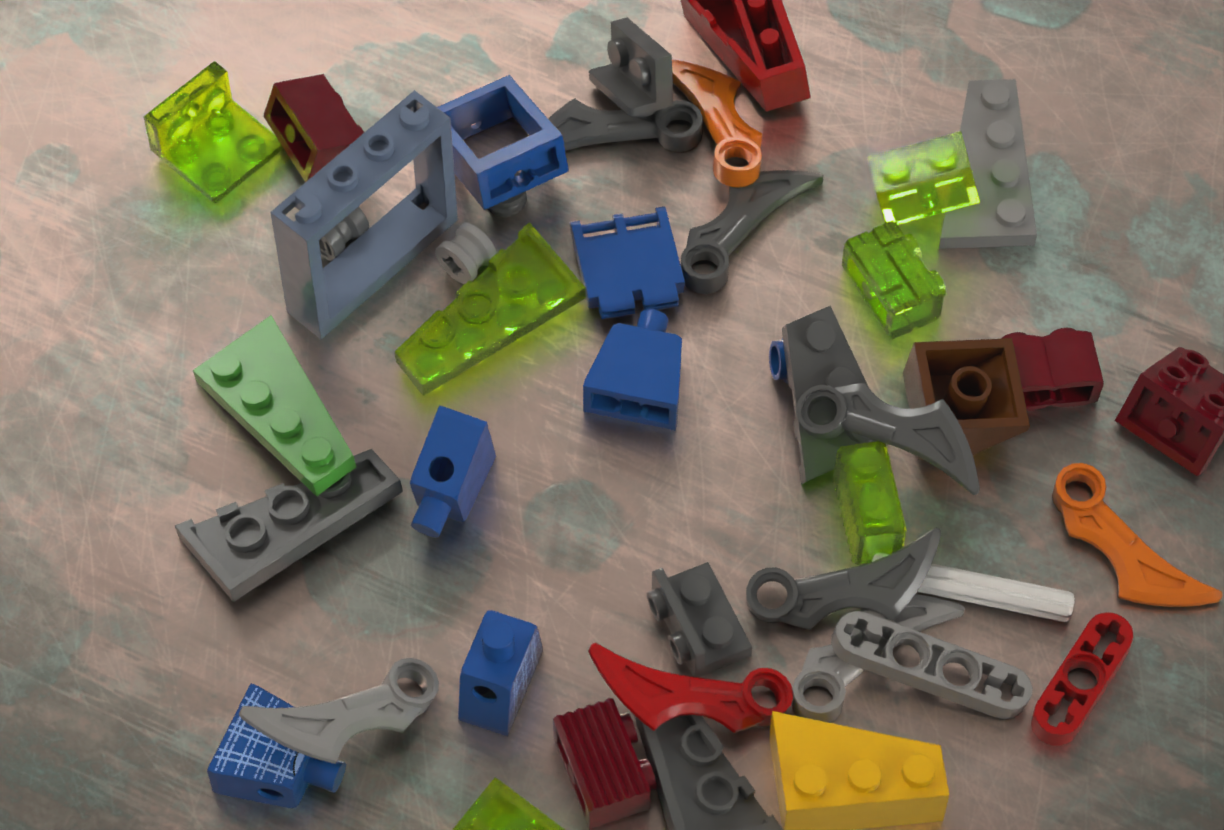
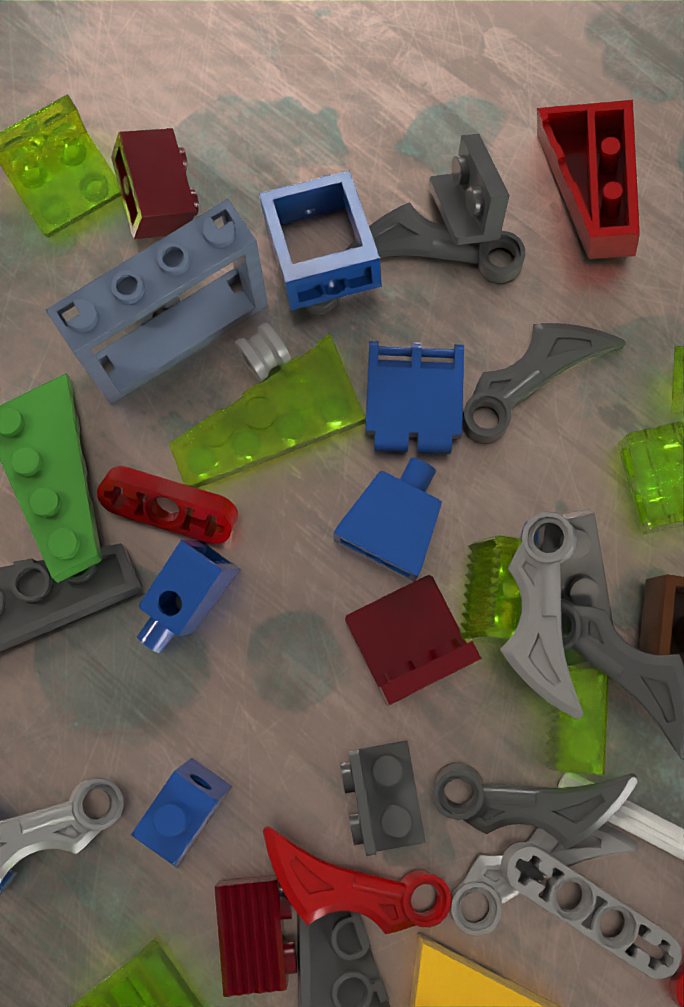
camera: 15 degrees right, 20 degrees up
orange piece [672,59,762,188] -> none
none -> red beam [97,466,238,544]
none -> dark red bracket [345,575,482,706]
none -> clear neon green brick [459,535,537,645]
none -> light grey piece [500,511,584,719]

